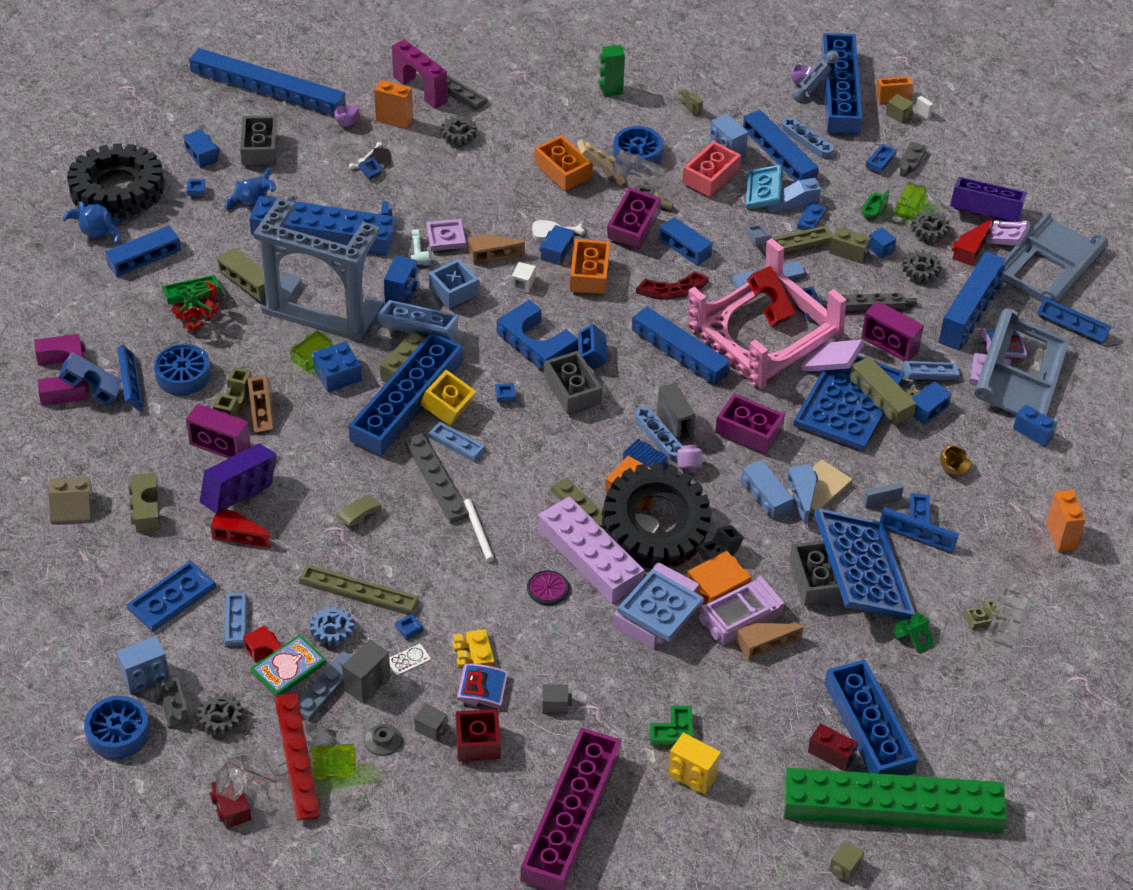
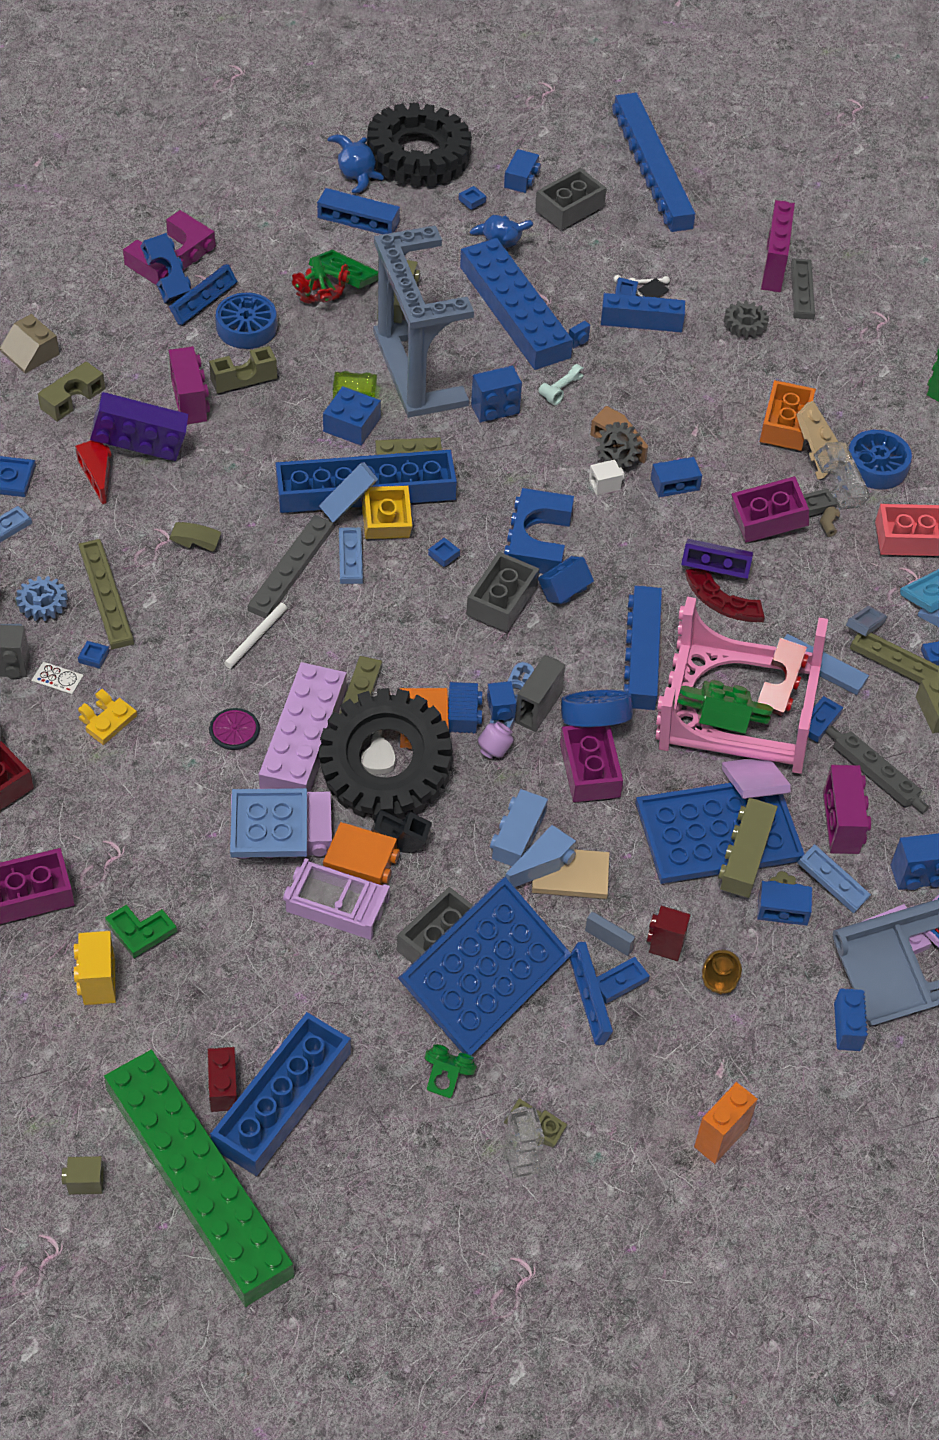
camera: 50 degrees right, 5 degrees up
medium nougat slope [248,375,274,433] -> none
medium lavender hair [334,105,360,127] -> none
orange brick [374,80,413,129] -> none
medium blue slope [377,300,459,341] -> none
lavender plate [426,219,466,251] -> none
medium blue brick [429,259,479,309] -> none
slope [456,664,508,709] -> none
white piece [532,220,585,242] -> none
dark grey brick [542,684,572,714] -> none
orange brick [570,239,610,294] -> none
blue brick [659,217,713,266] -> none
medium nougat slope [736,623,804,661] -> none
none -> medium blue tile [319,462,378,523]
none -> blue brick [487,681,516,721]
none -> blue piece [561,690,633,727]
none -> dark grey gear [595,422,643,469]
none -> blue brick [601,293,685,333]
none -> dark red brick [646,905,691,961]
none -> green brick [677,680,773,734]
none -> dark purple brick [681,539,754,579]

